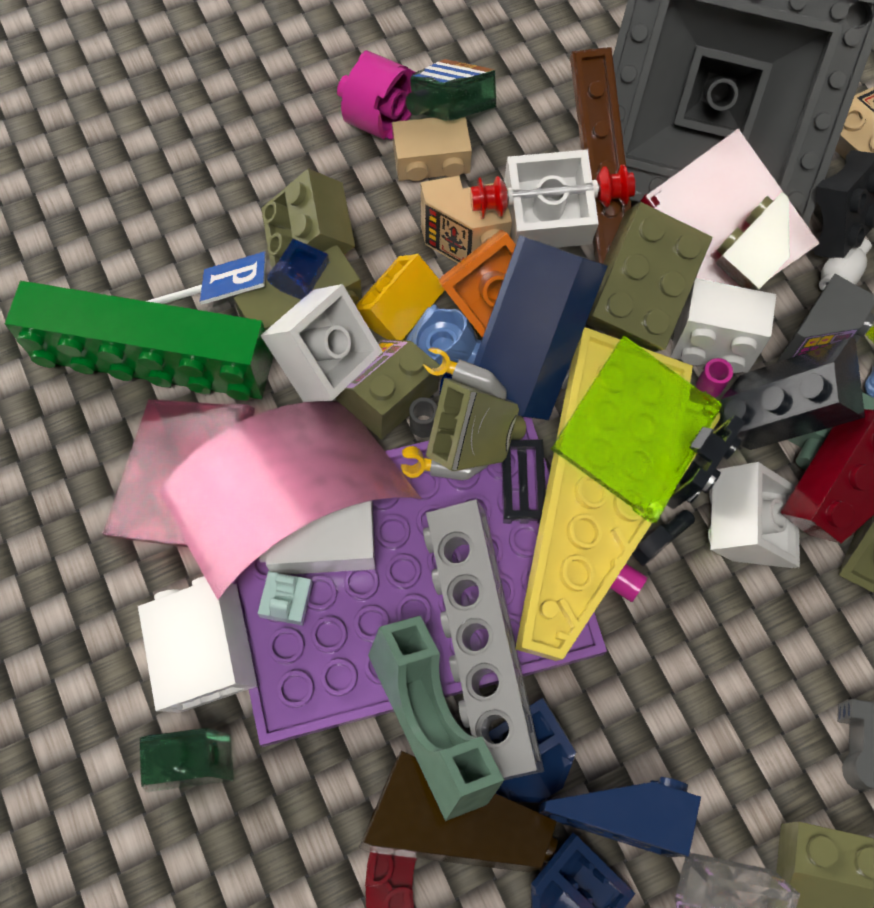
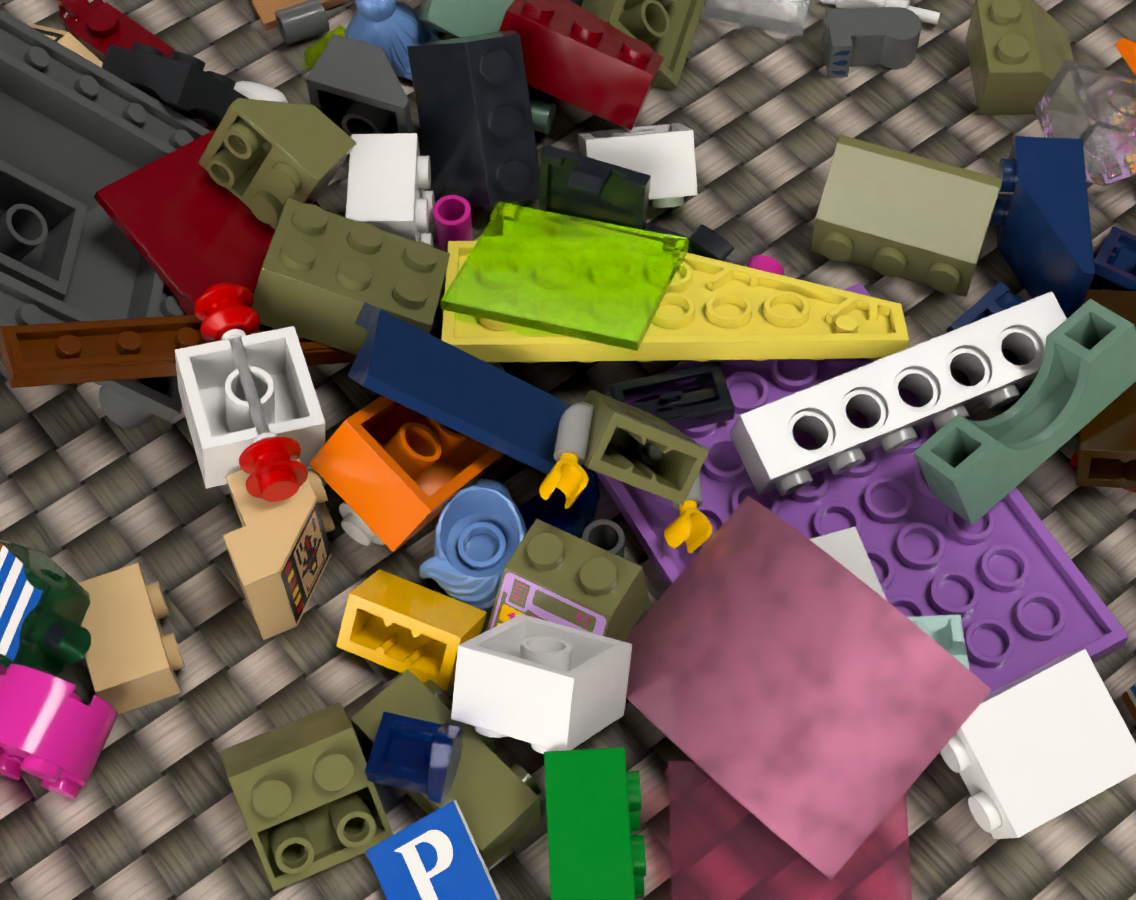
camera: 100 degrees left, 10 degrees down
none -> slope [810,135,1003,297]

